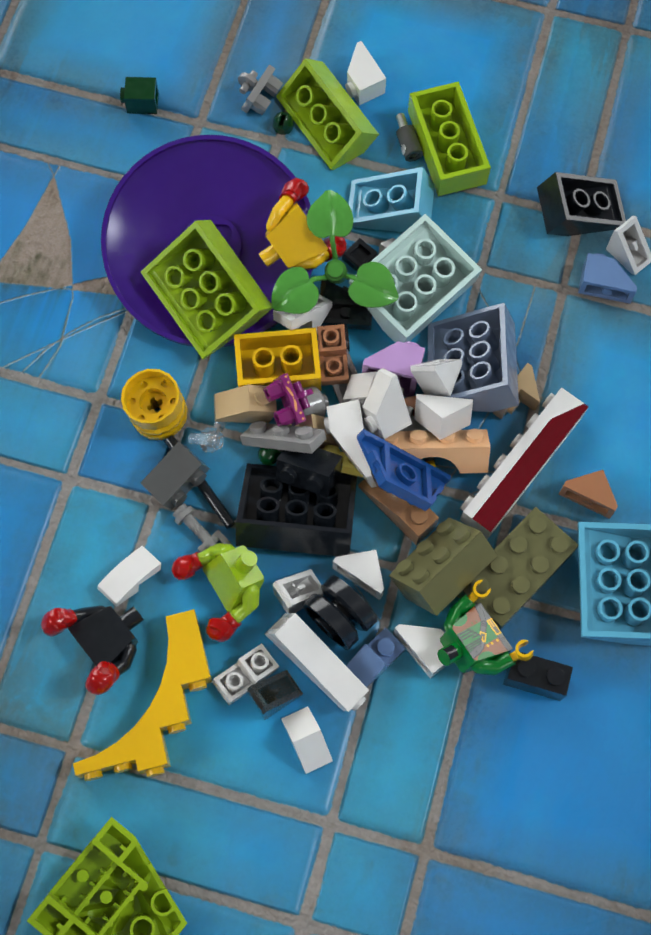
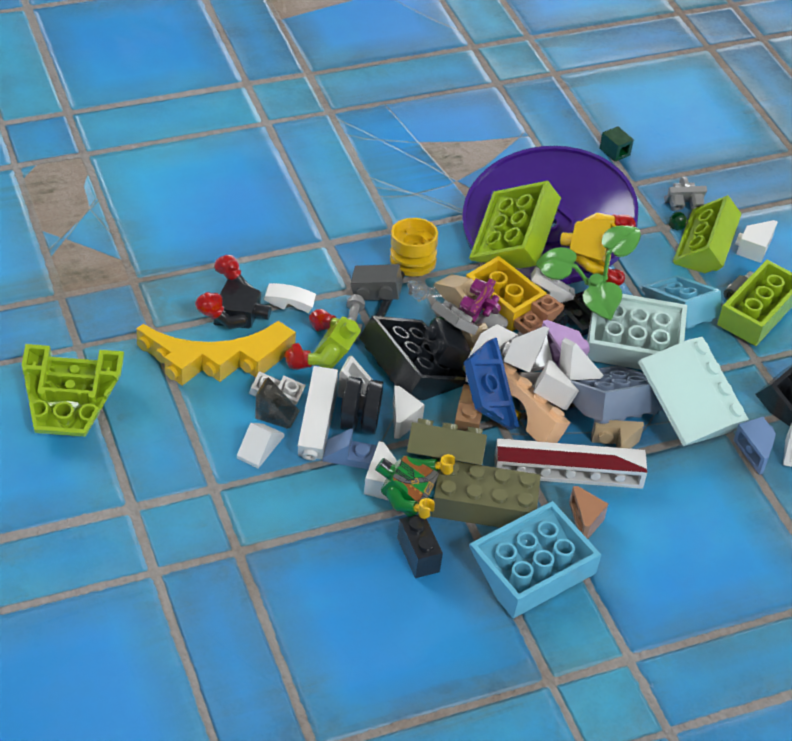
camera: 50 degrees right, 25 degrees down
none -> light aqua slope [638,337,749,446]

